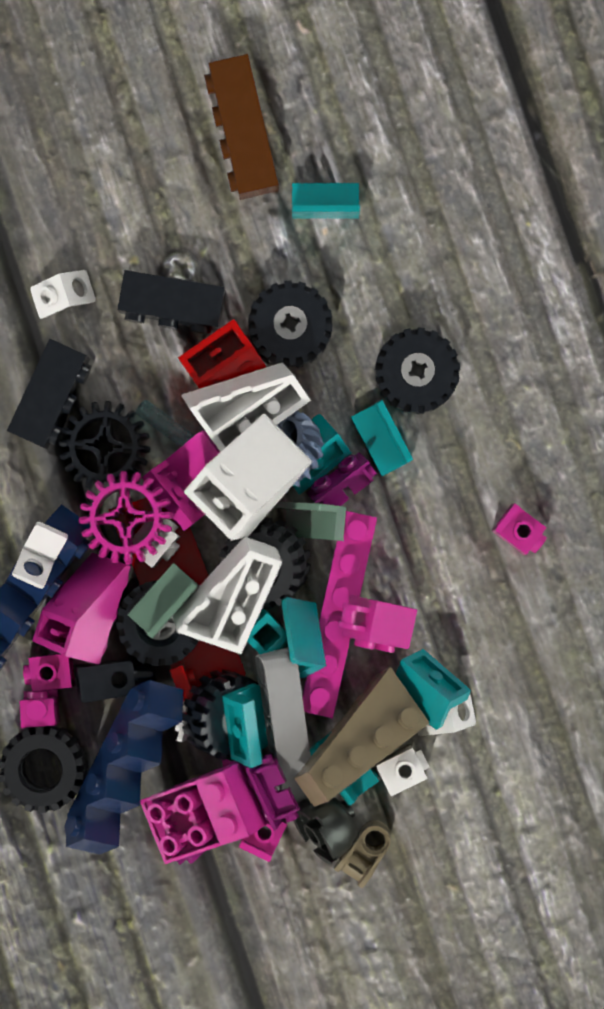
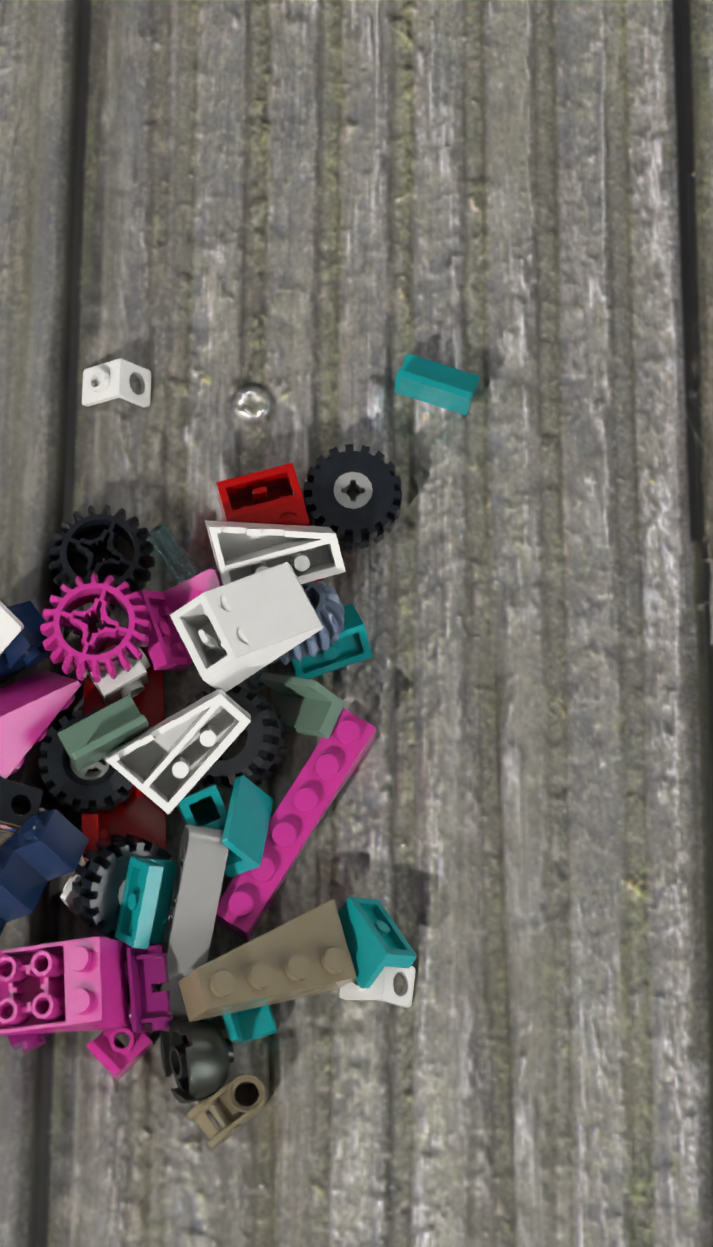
camera: 20 degrees right, 15 degrees down
black brick [7,338,92,450] -> none
black brick [117,270,226,335] -> none
reddish brown brick [204,54,279,200] -> none
magenta hinge [306,452,377,506] -> none
dark pink brick [338,595,417,653] -> none
teal panel [351,399,413,477] -> none
black wheel [374,327,461,415] -> none
white brick [376,745,430,796] -> none
dark pink brick [492,503,547,555] -> none

